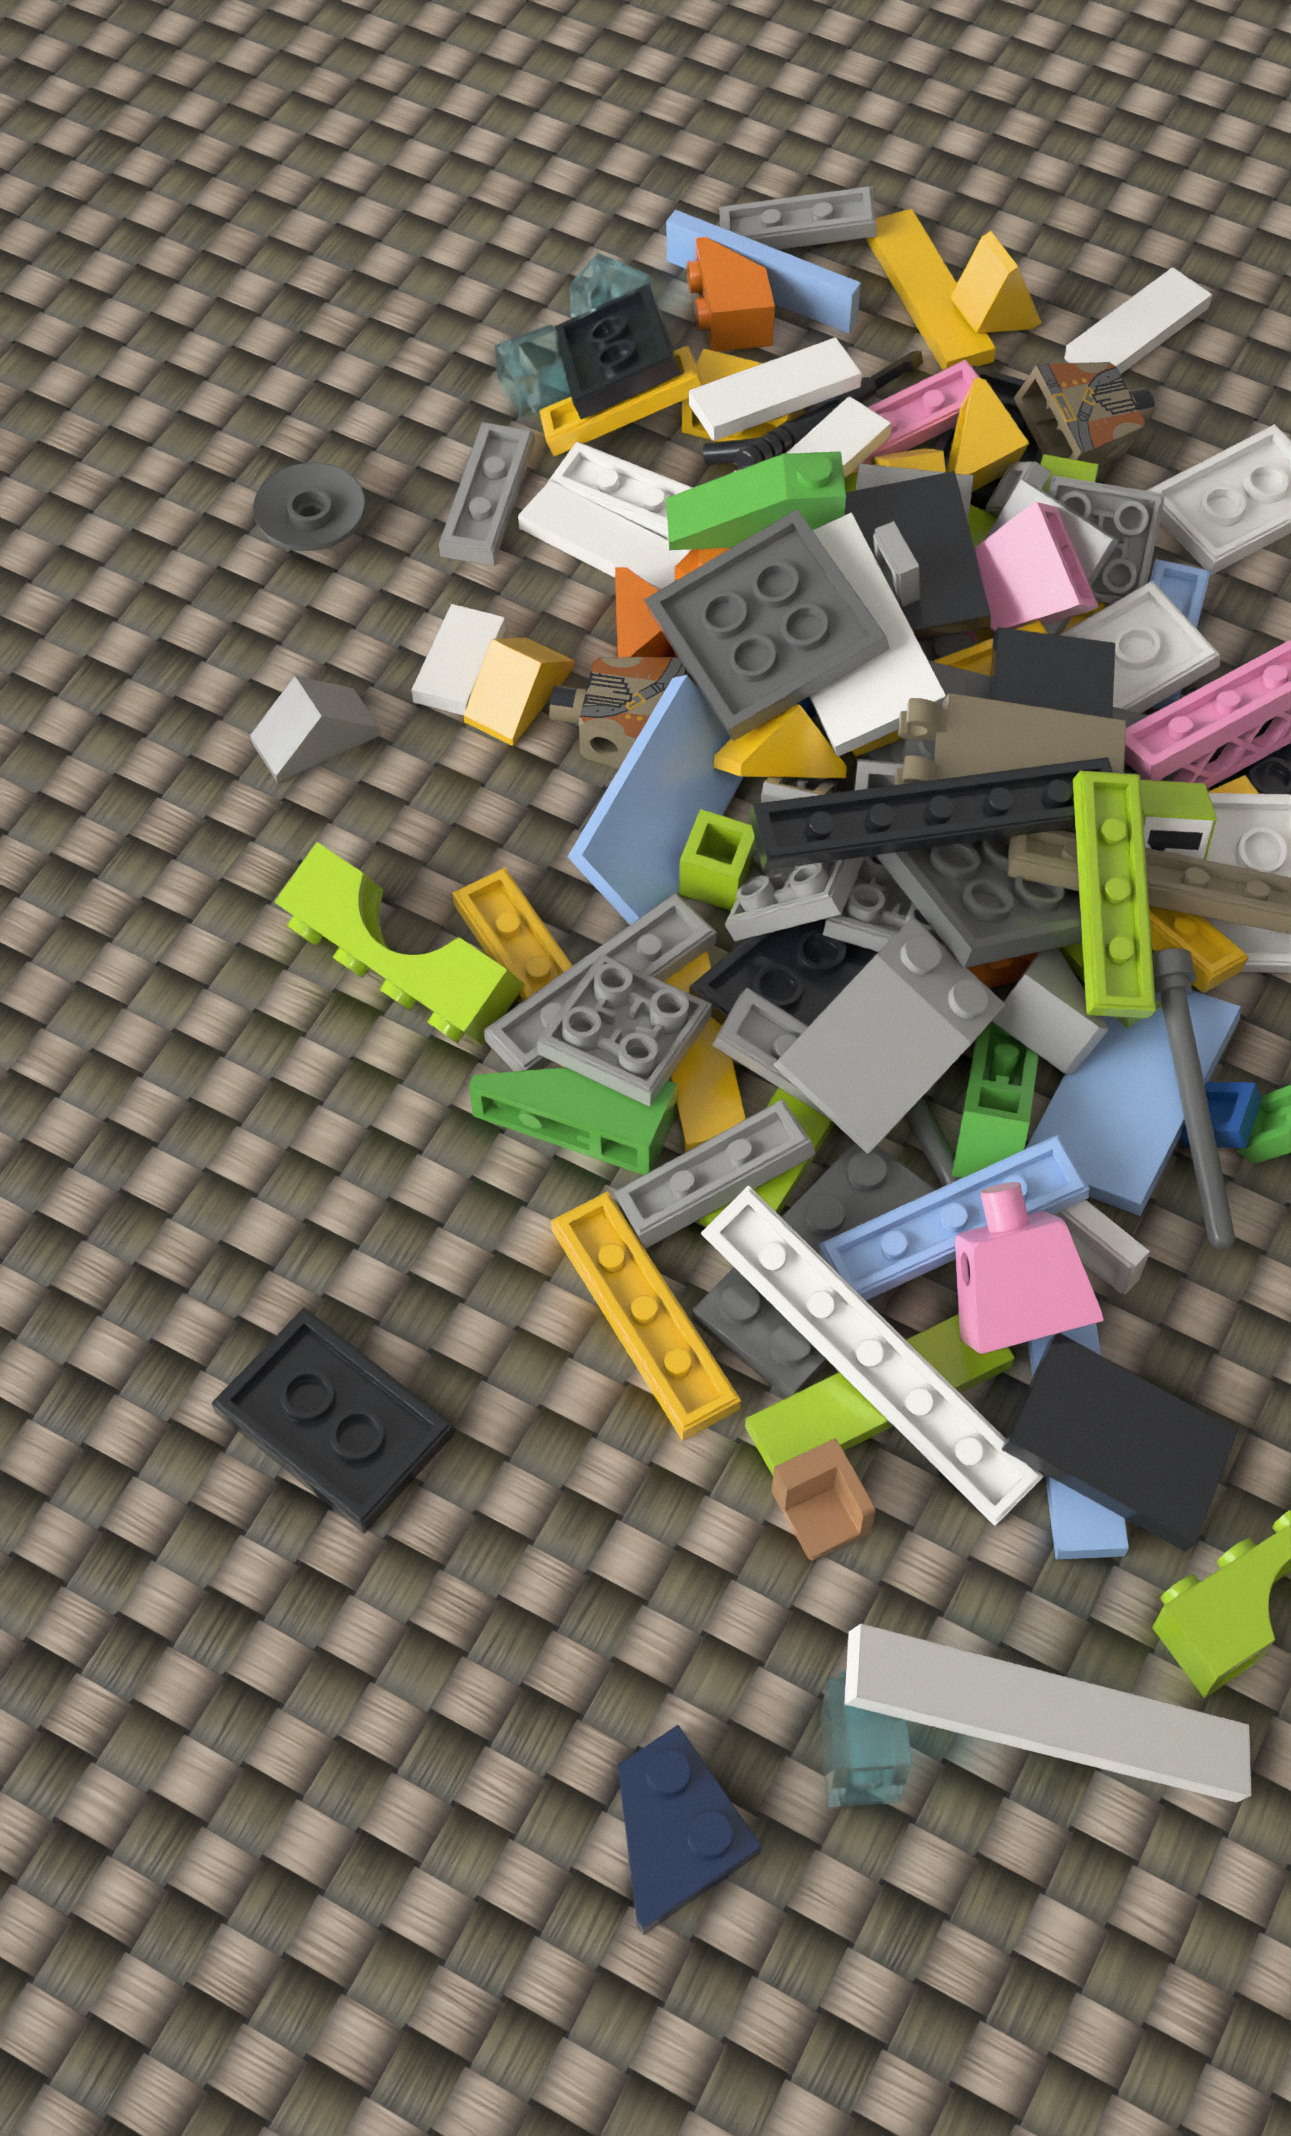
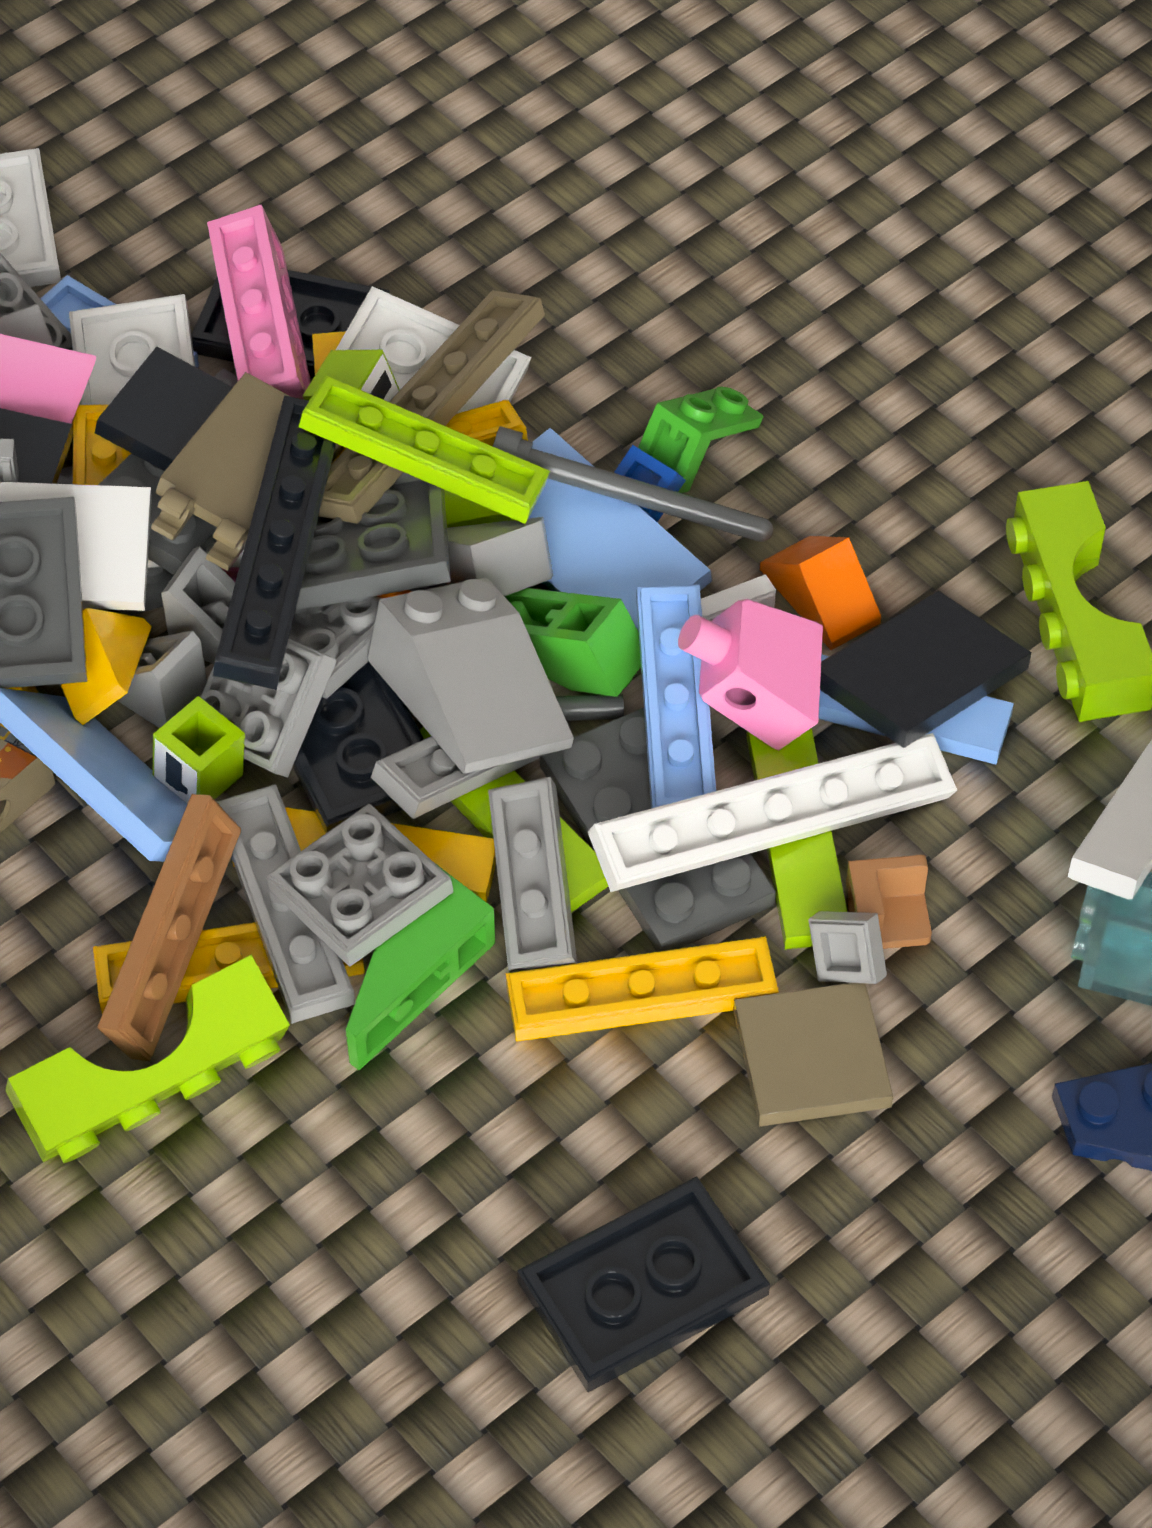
camera: 70 degrees left, 5 degrees down
none -> medium nougat tile [97,794,241,1061]
none -> dark tan tile [733,983,893,1127]
none -> orange slope [760,536,881,650]
none -> light grey tile [808,911,887,984]

